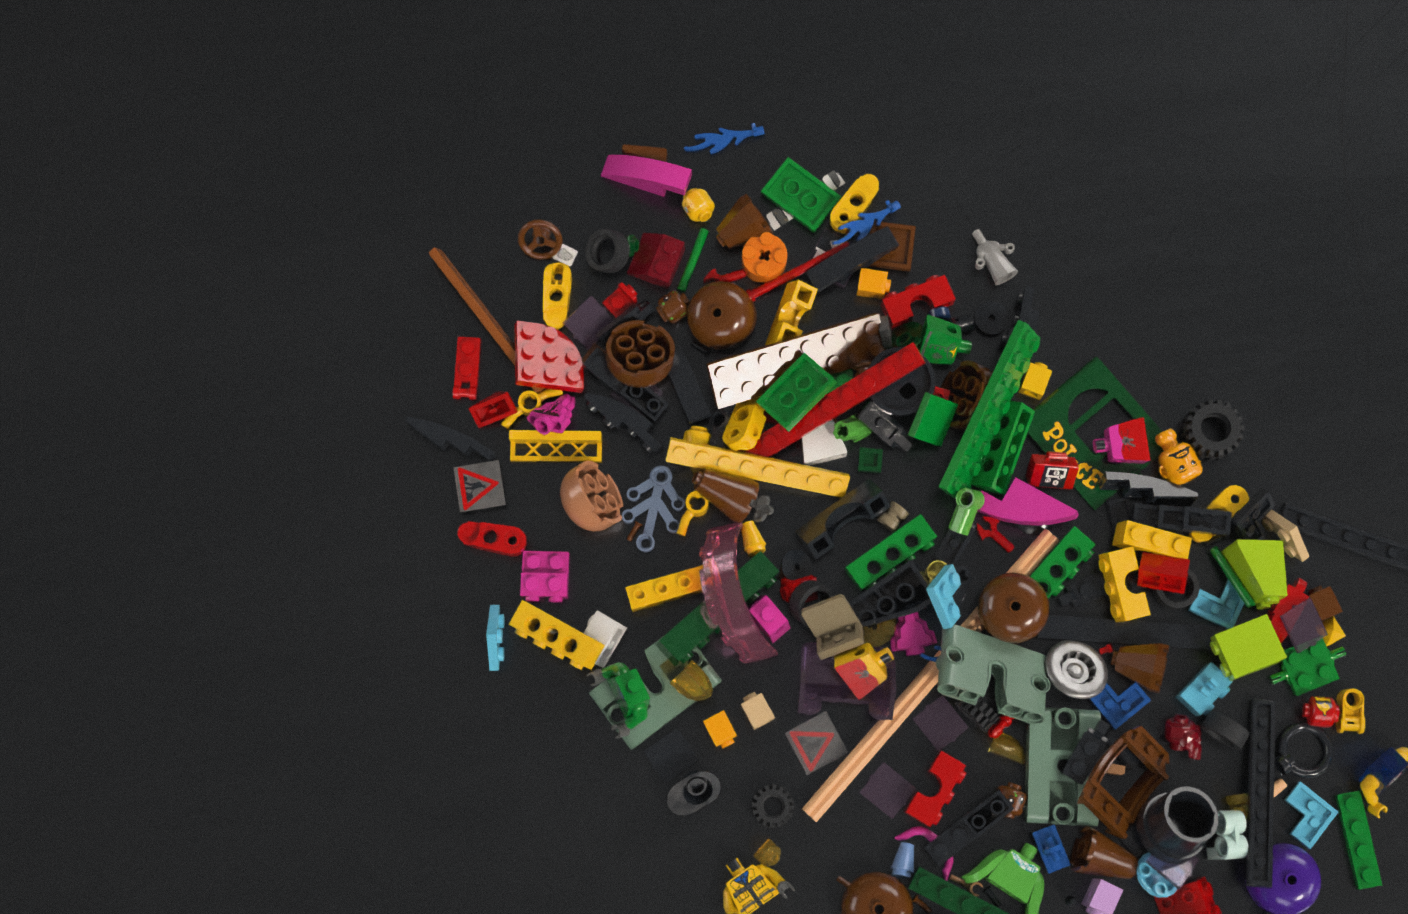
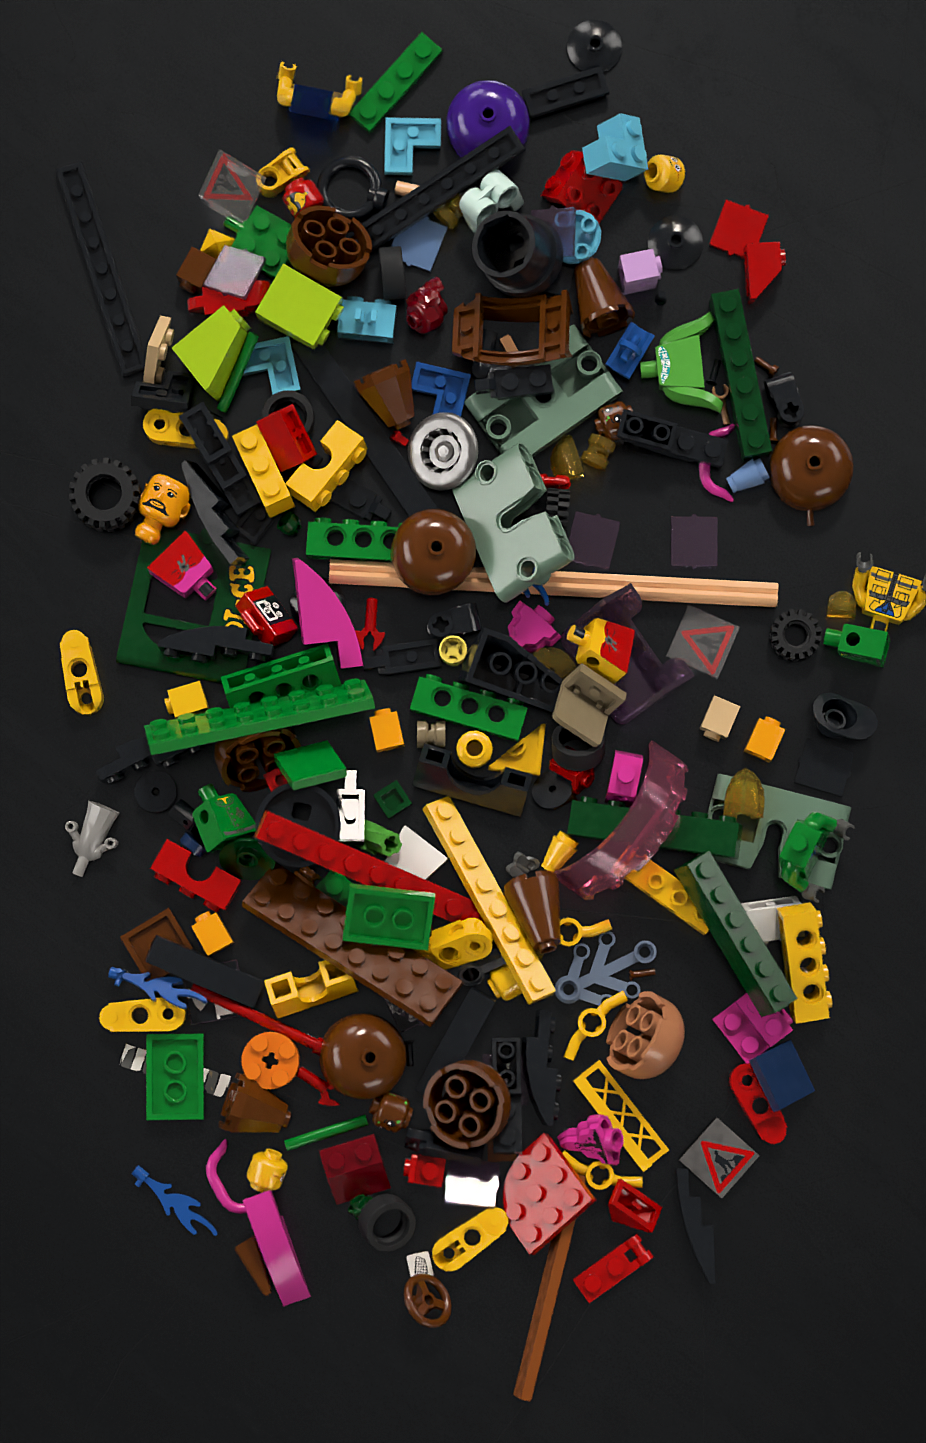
camera: 130 degrees left, 5 degrees up
medium azure plate [486,605,505,671] -> none
dark grey tile [879,315,892,348] -> none
red arch [904,751,967,827] -> none
medium azure plate [926,564,961,629] -> none
bright green piece [948,488,985,536] -> none
none -> yellow piece [60,630,104,715]
none -> black slope [158,626,274,663]
none -> clear piece [198,149,266,223]
none -> dark pink animal [206,1139,247,1214]
none -> dark green hinge [277,511,302,536]
none -> reddish brown cylinder [286,206,372,287]
none -> light orange brick [369,708,405,753]
none -> medium blue piece [391,216,448,272]
none -> yellow head [456,731,493,768]
none -> yellow tile [488,724,546,776]
none -> yellow piece [563,991,628,1061]
none -> clear yellow wheel [580,433,616,471]
none -> dark green brick [674,851,797,1017]
none -> dark blue tile [749,1039,815,1112]
none -> green torso [823,624,890,668]

